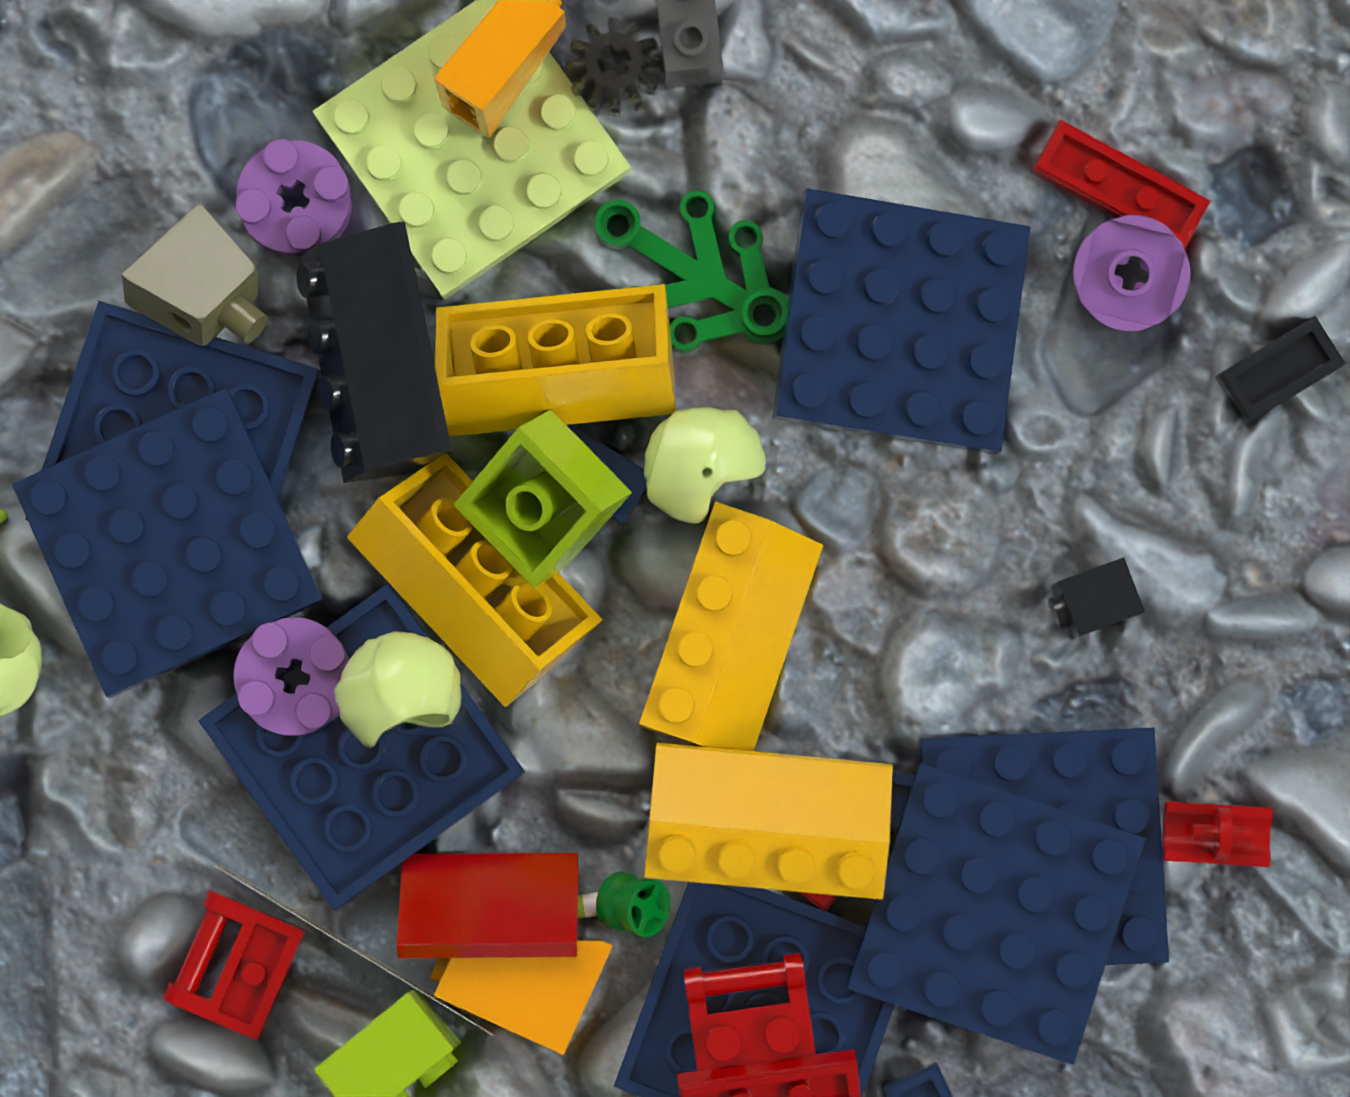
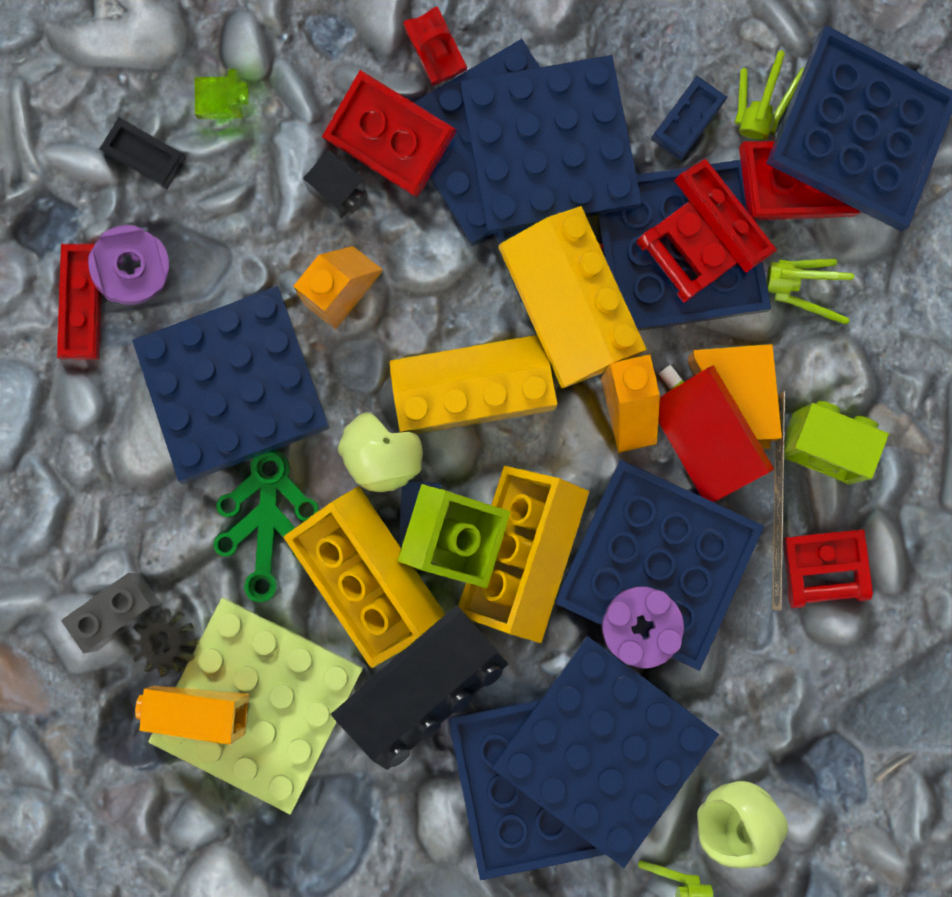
camera: 115 degrees left, 0 degrees up
torso [121,203,268,346] -> none
medium lavender plate [236,139,352,257] -> none
yellowish green piece [334,632,461,747] -> none
green wheel [596,871,670,938] -> none
none -> clear neon green bracket [194,69,249,119]
none -> light orange slope [293,246,383,330]
none -> red tile [322,70,457,197]
none -> light orange slope [601,354,660,453]

